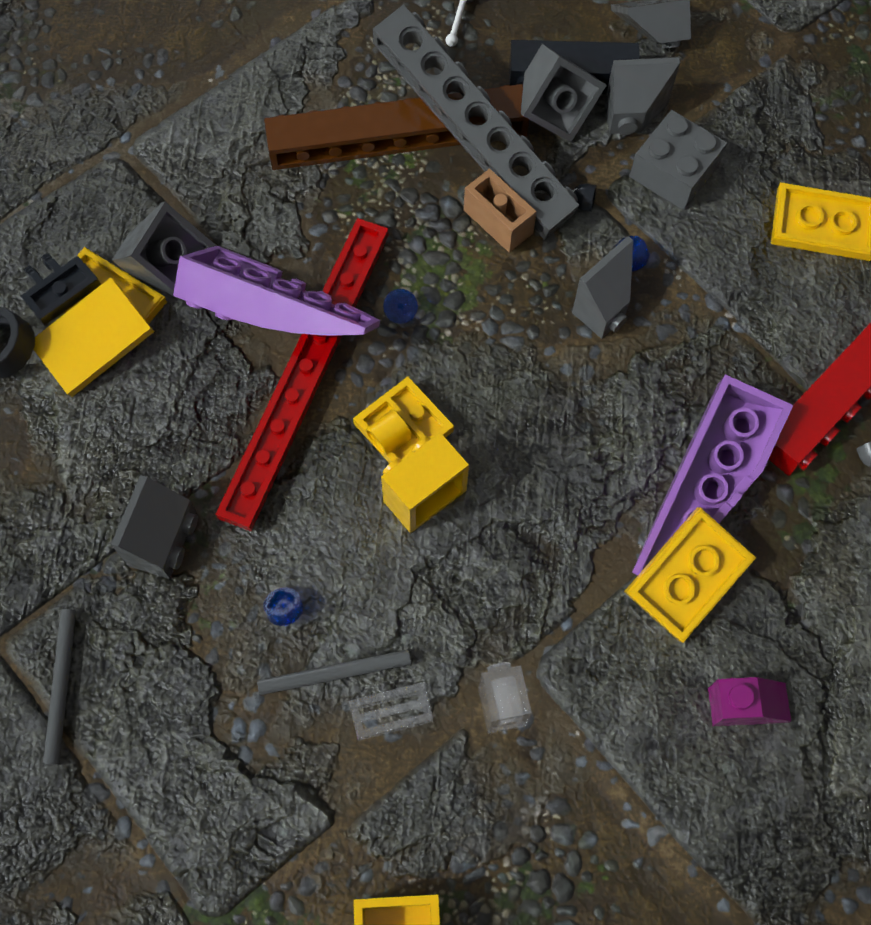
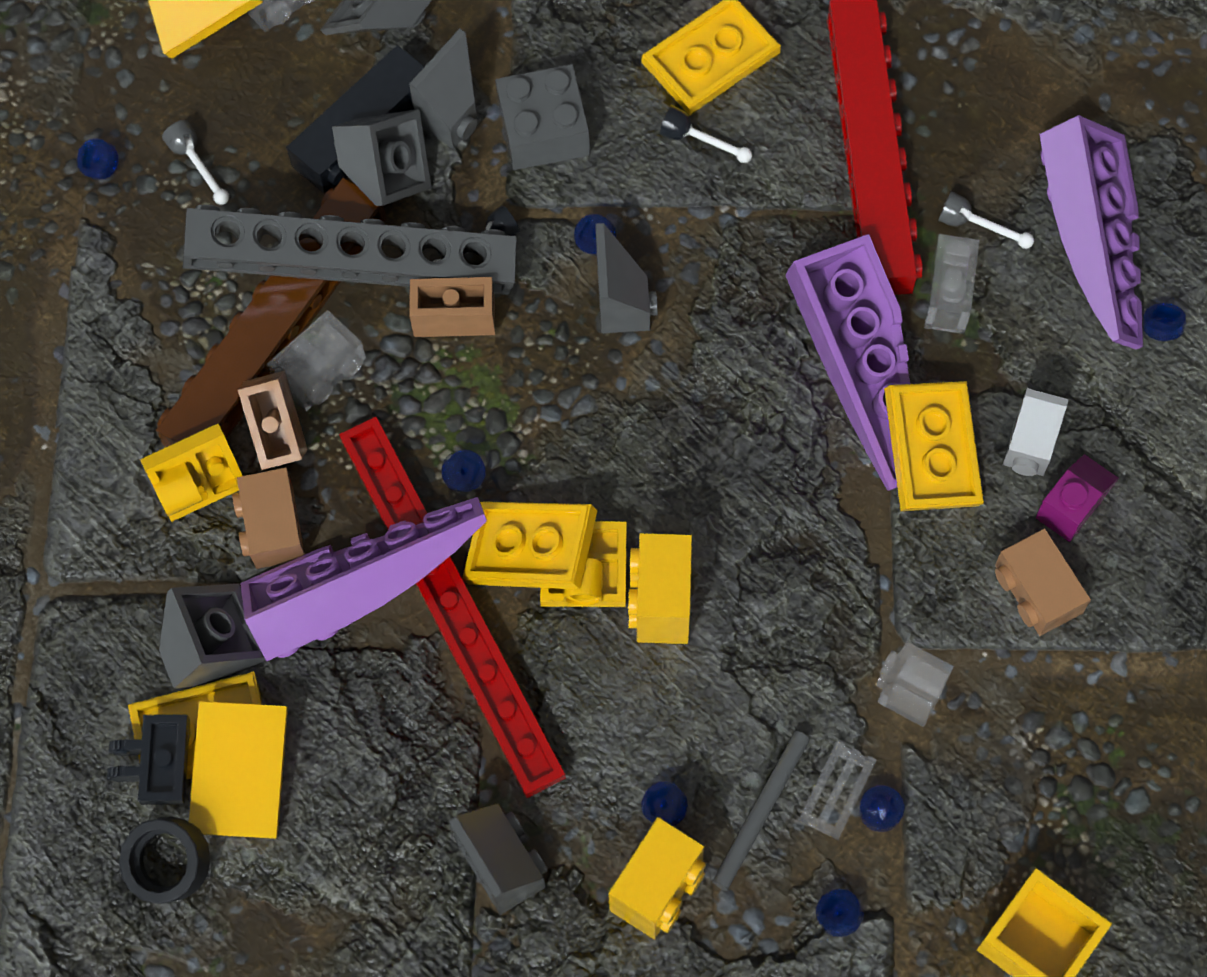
camera: 45 degrees left, 0 degrees up
none -> yellow plate [140,424,243,522]
none -> medium nougat brick [232,467,305,569]
none -> medium nougat brick [238,371,308,470]
none -> clear brick [267,310,366,411]
none -> yellow tile [462,502,597,589]
none -> yellow piece [608,818,706,940]
none -> hinge [659,105,752,163]
none -> clear blue tile [816,889,864,937]
none -> clear blue tile [859,785,904,832]
none -> clear brick [924,234,980,334]
none -> medium nougat brick [995,529,1091,636]
none -> slope [1003,388,1069,476]

